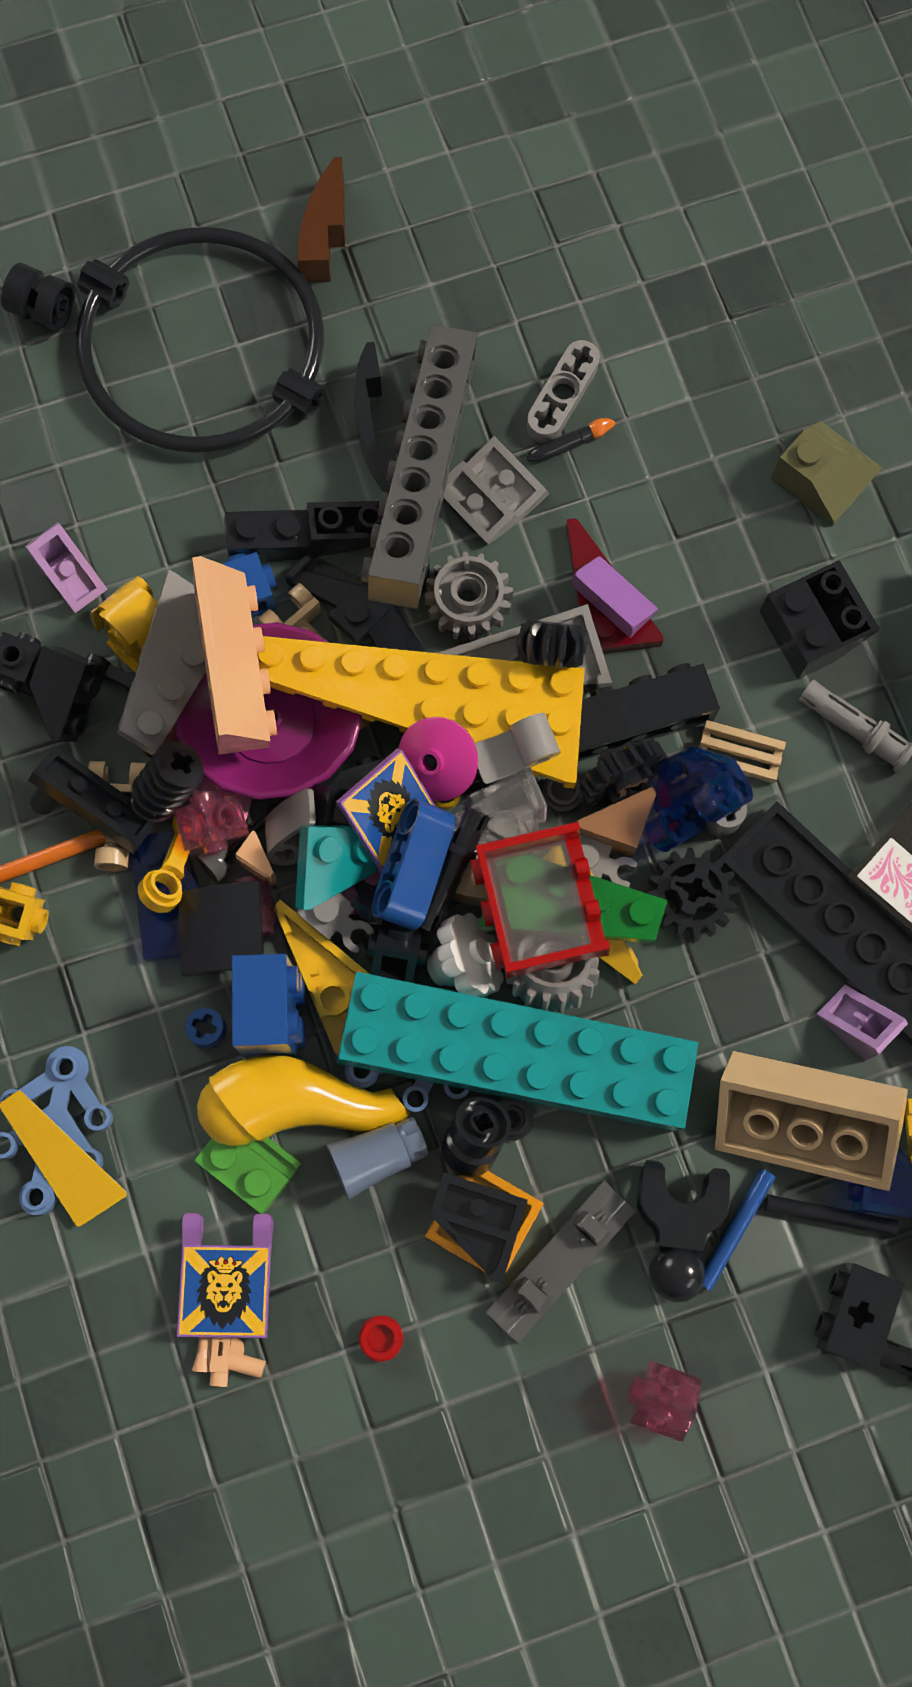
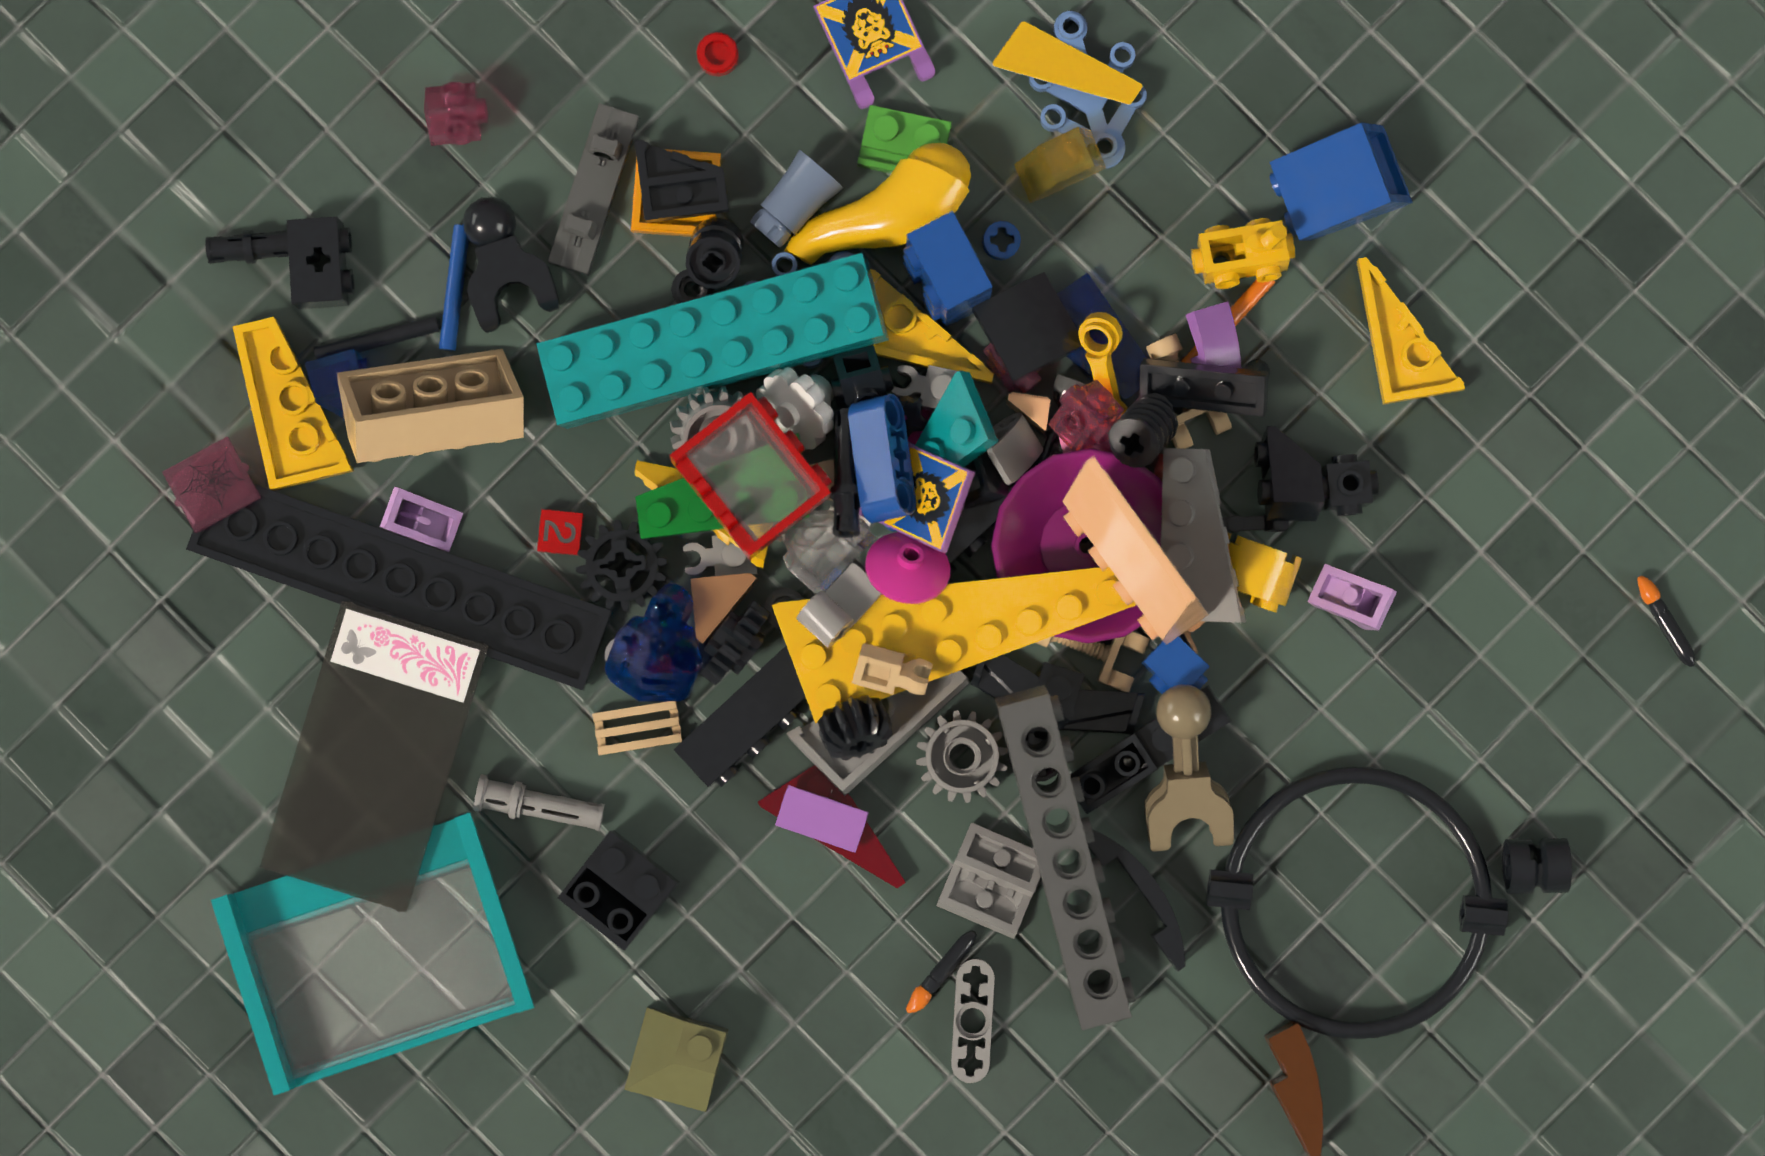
camera: 160 degrees right, 10 degrees up
none -> red tile [537,509,584,556]
none -> tan plate [852,643,933,695]
none -> clear yellow slope [1014,127,1106,203]
none -> dark tan piece [1145,684,1234,852]
none -> medium lavender slope [1186,301,1241,368]

